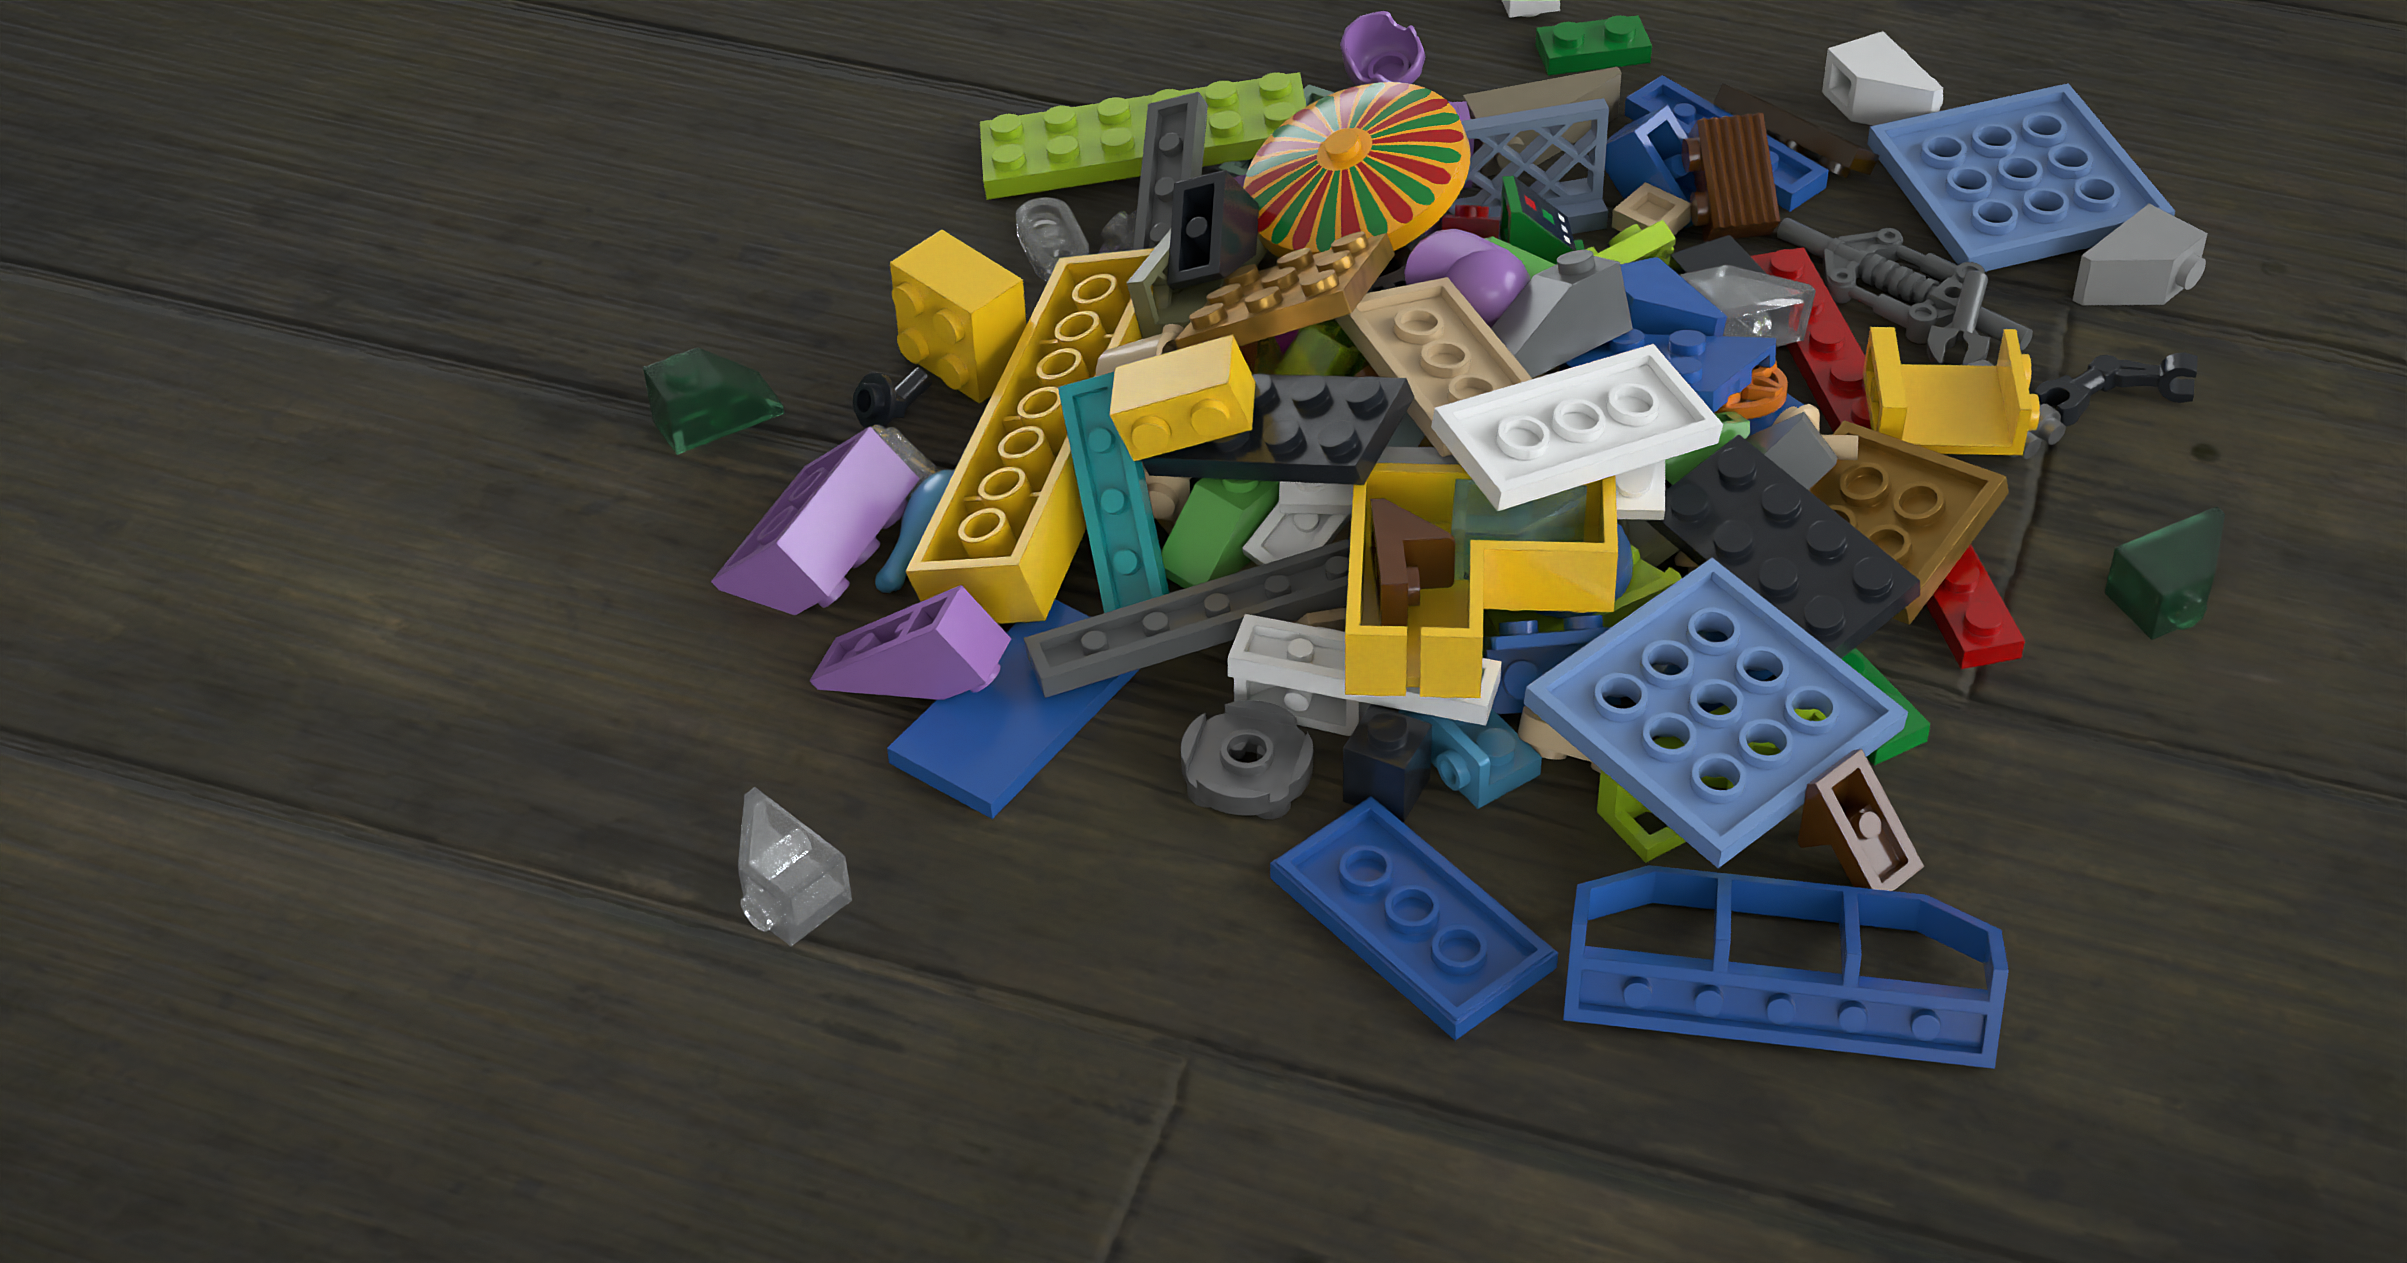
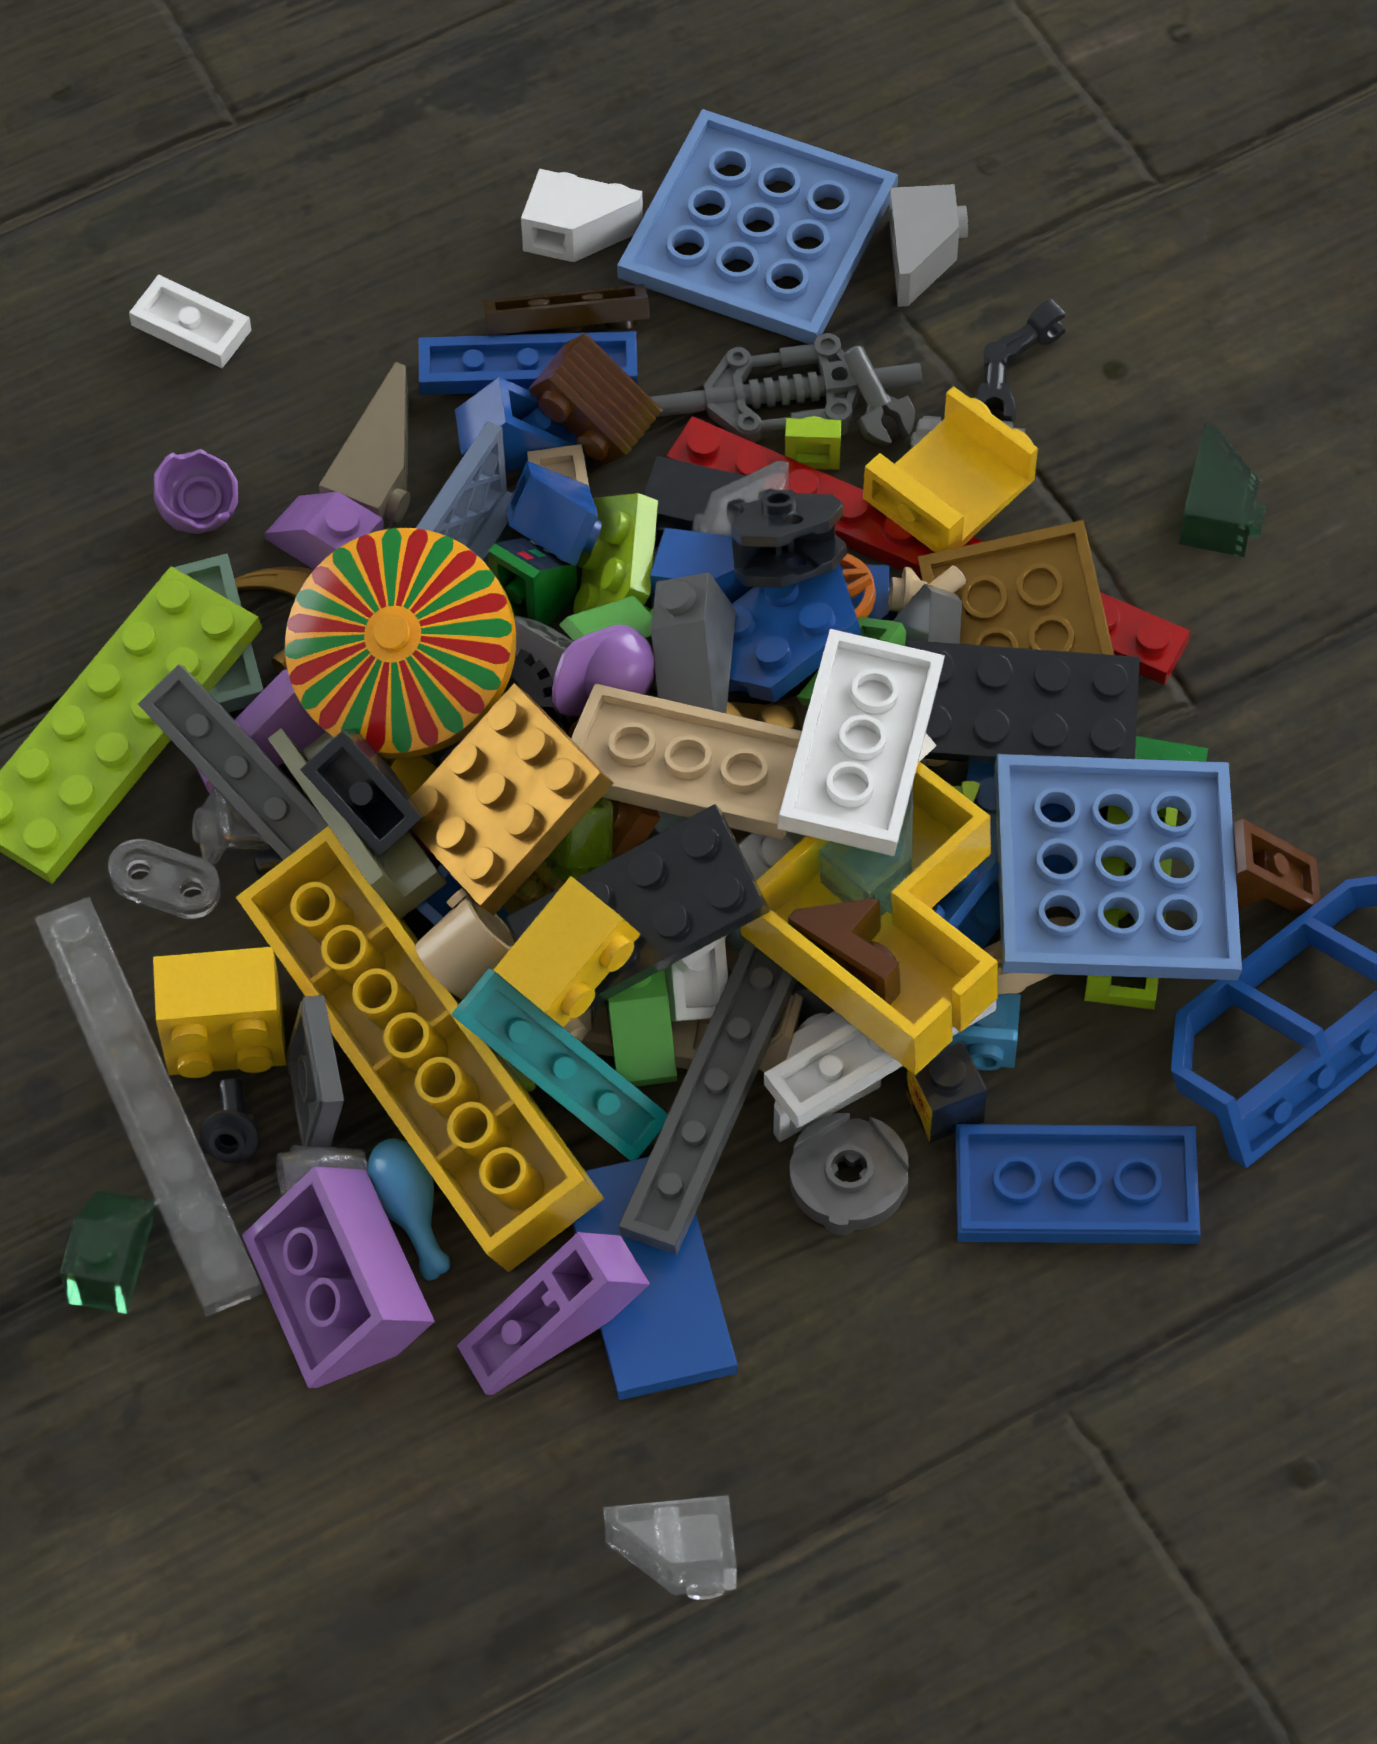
camera: 50 degrees left, 15 degrees up
green plate [1535,15,1652,76] -> none
none -> clear plate [35,897,263,1317]
none -> dark grey tile [286,995,344,1160]
none -> blue slope [505,461,602,566]
none -> black hinge [726,488,847,588]
none -> lime plate [785,416,841,470]

